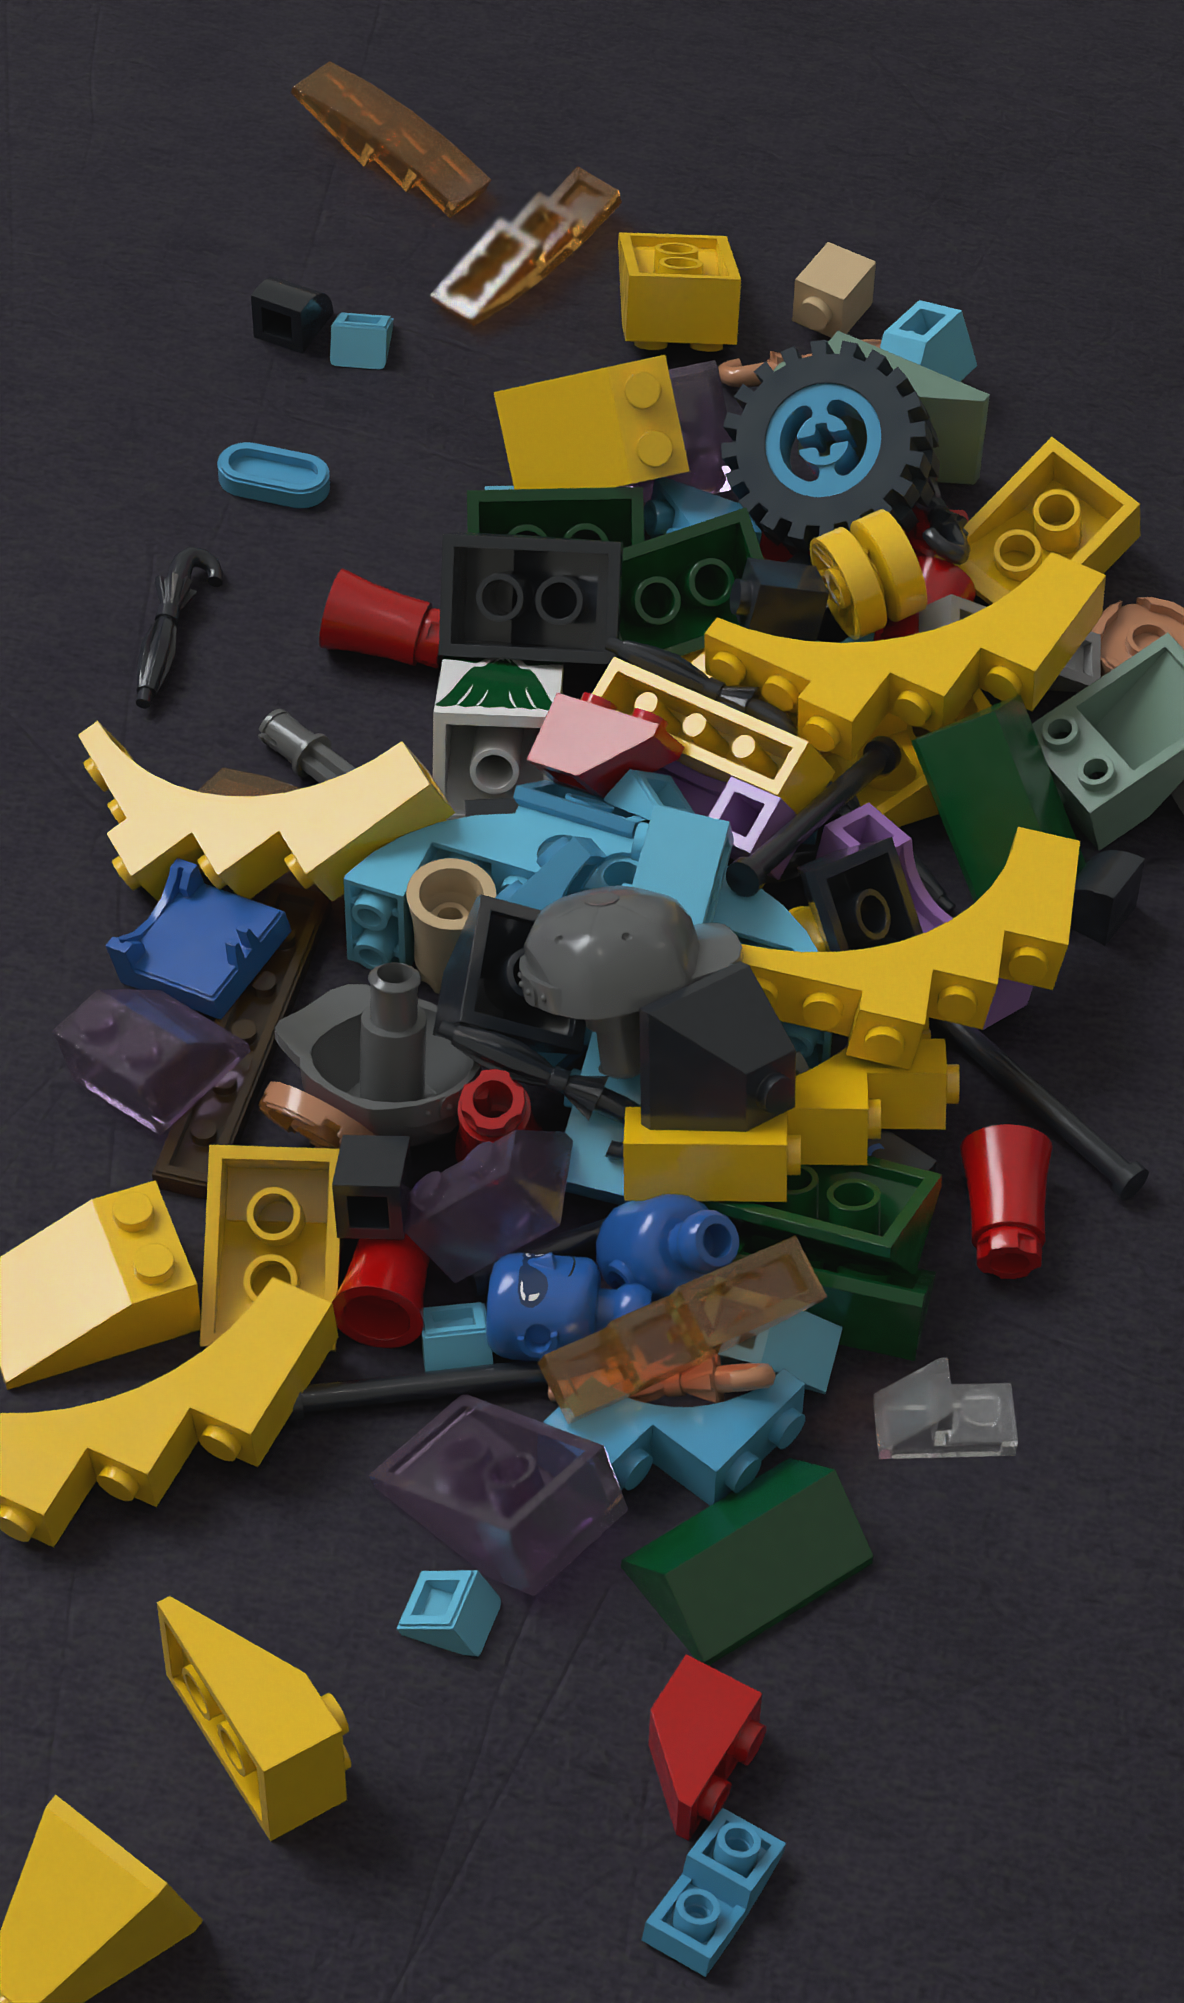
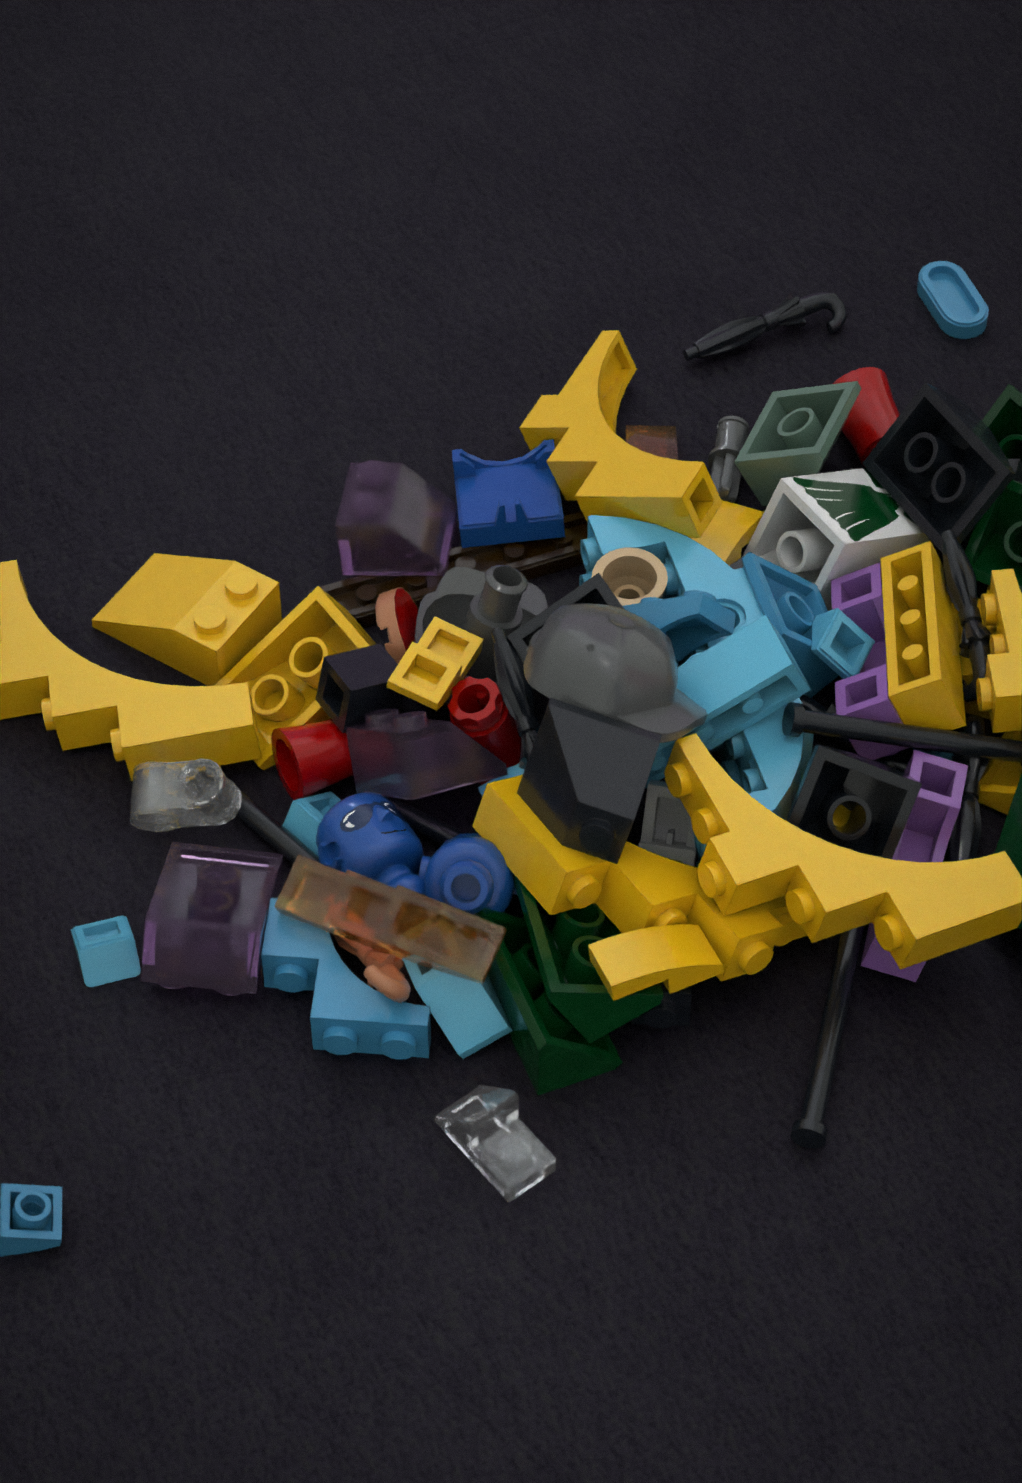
camera: 55 degrees right, 0 degrees up
slope [527,692,685,798] -> none
dark green slope [621,1458,874,1666] -> none
red slope [648,1654,766,1841] -> none
red plant [960,1124,1052,1279] -> none
none -> clear piece [130,758,242,832]
none -> yellow slope [386,616,484,711]
none -> yellow slope [588,924,724,1001]
none -> sand green slope [734,381,862,506]

